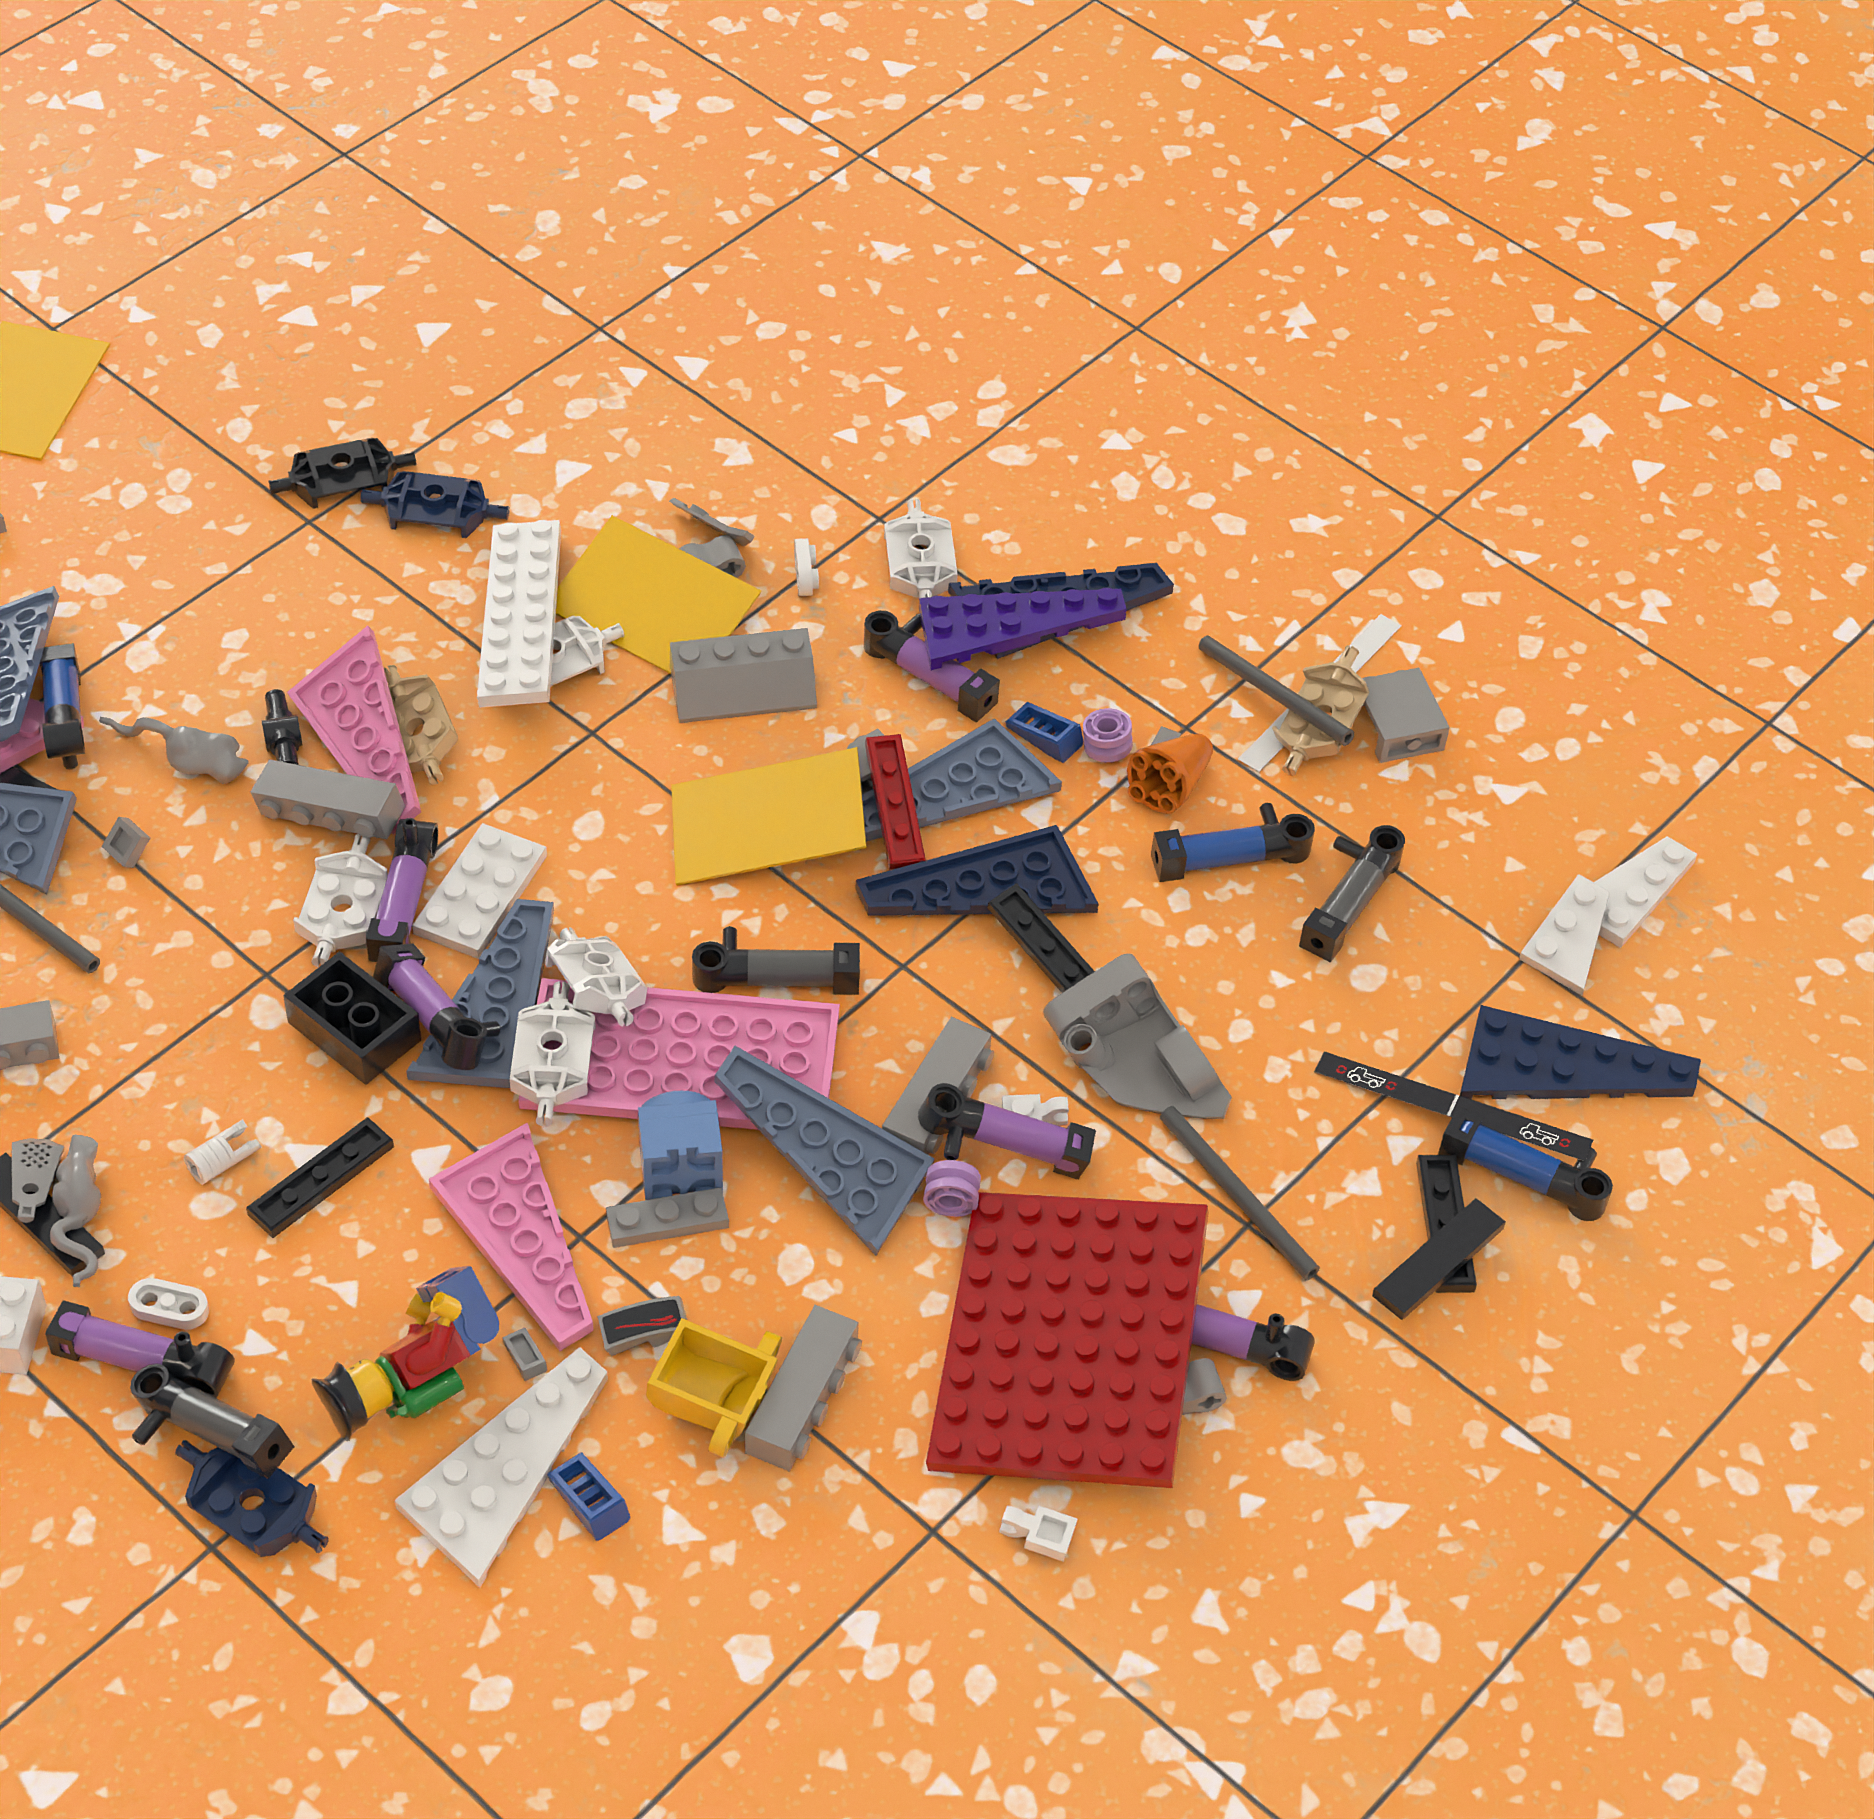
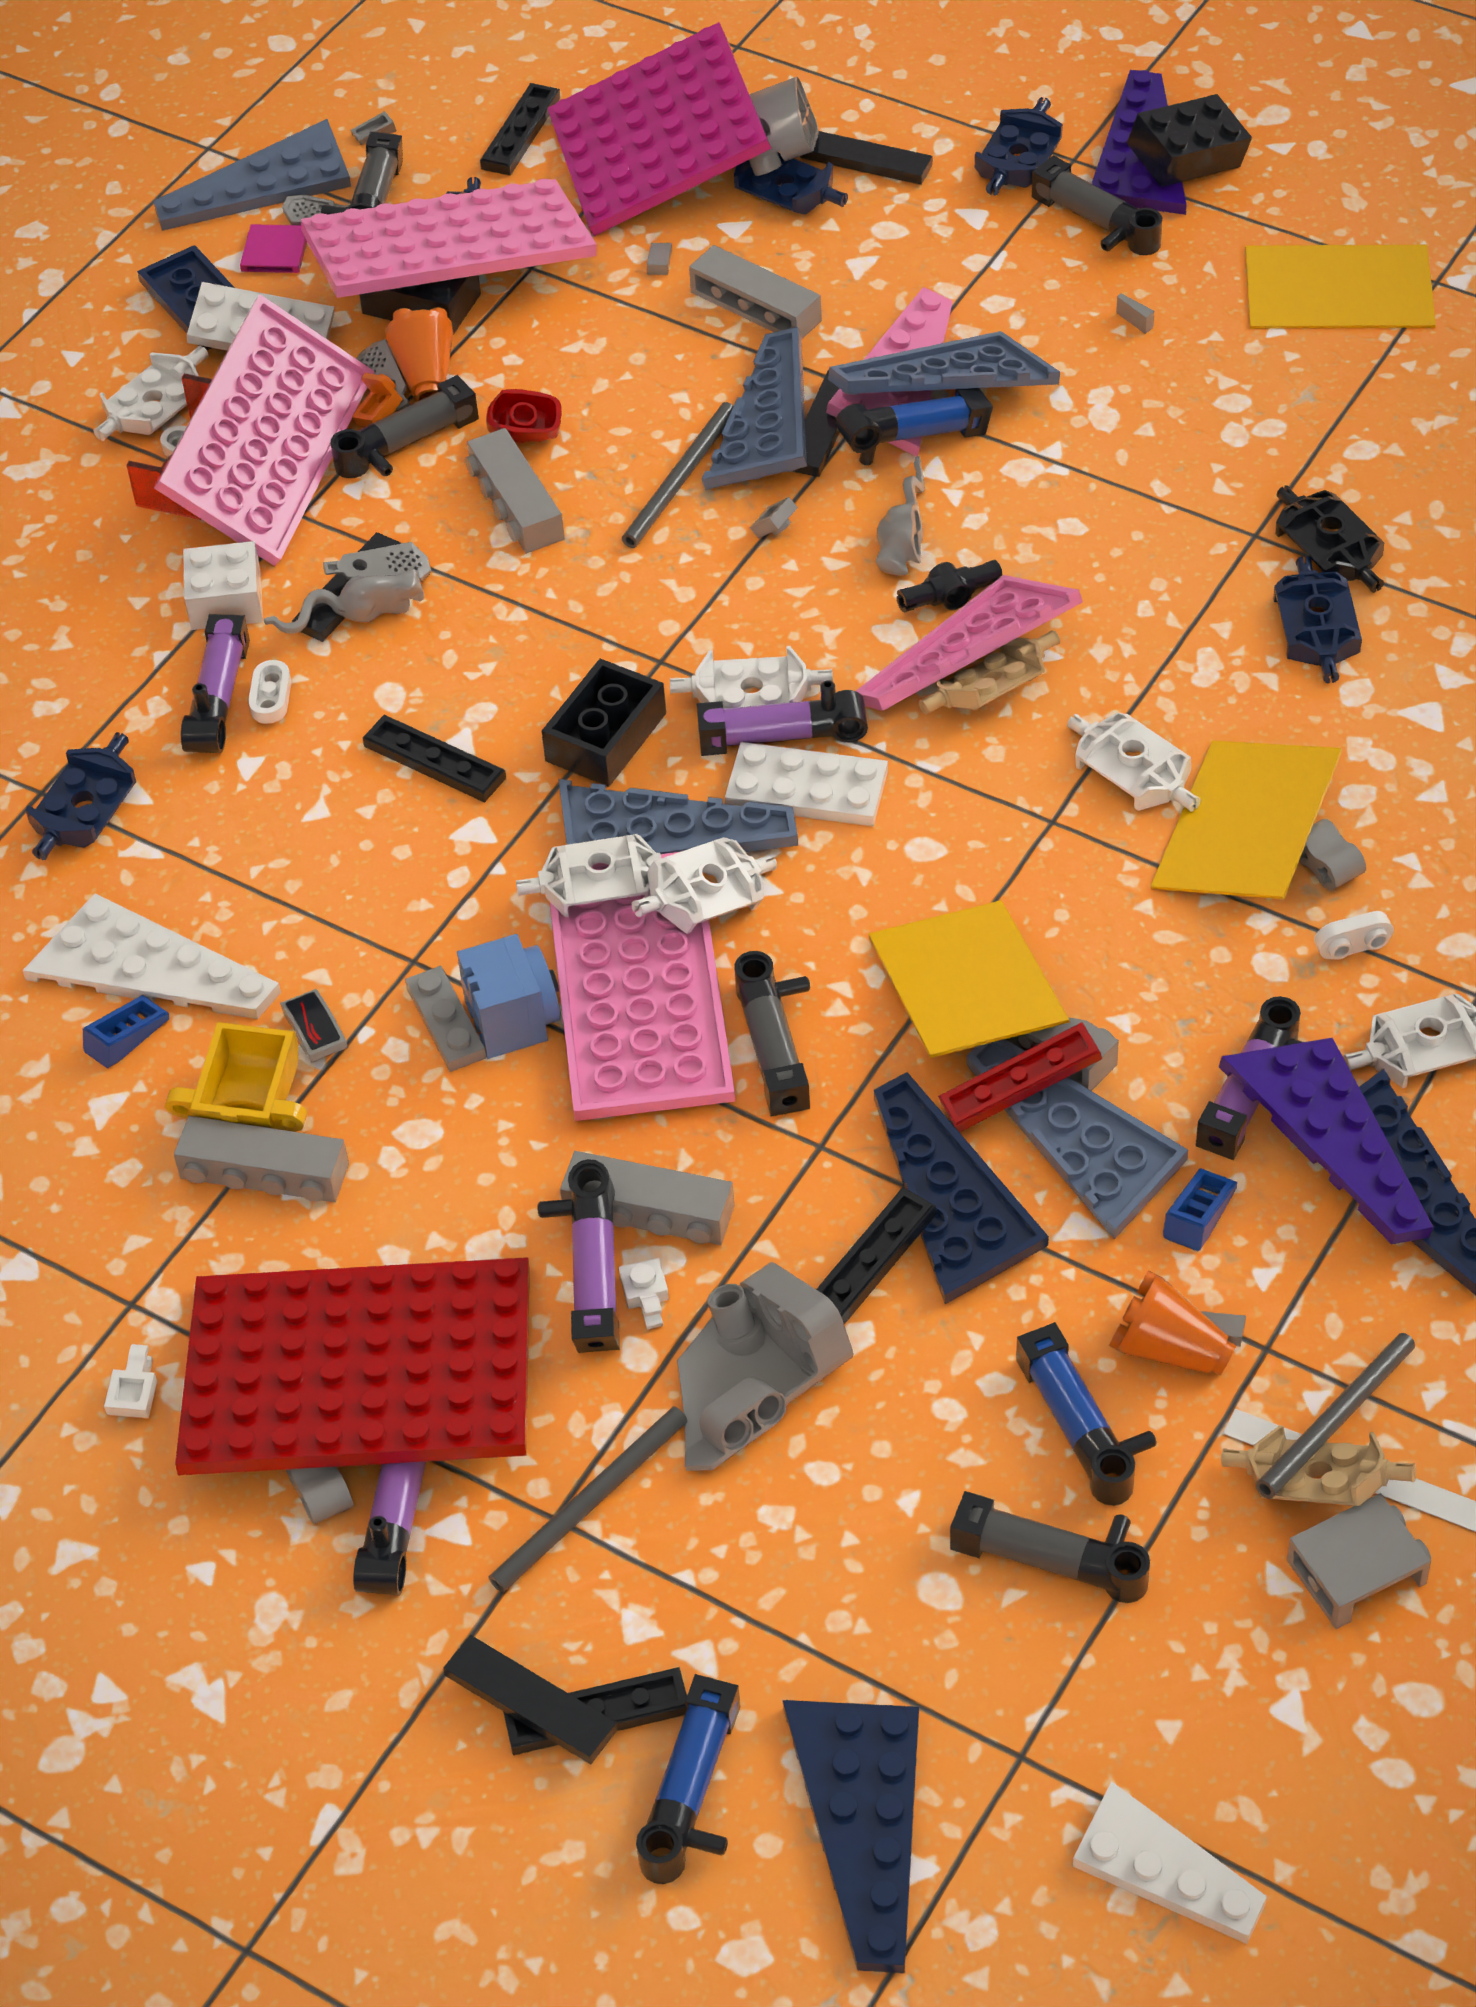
camera: 85 degrees right, 0 degrees up
piece [130,1364,295,1479] -> none
white hinge [184,1119,262,1185] -> none
light grey brick [250,759,405,840] -> none
piece [311,1266,499,1441] -> none
black piece [373,943,501,1070] -> none
bright pink wing [429,1123,593,1351] -> none
white plate [477,520,562,708] -> none
light grey piece [502,1328,548,1381] -> none
light grey piece [669,498,755,547] -> none
light grey slope [670,628,817,723] -> none
sand blue wing [714,1046,935,1256] -> none
lavender wheel [924,1160,981,1217] -> none
lavender wheel [1083,708,1133,762] -> none
black sticker [1314,1051,1594,1161] -> none
white wing [1520,874,1610,996] -> none

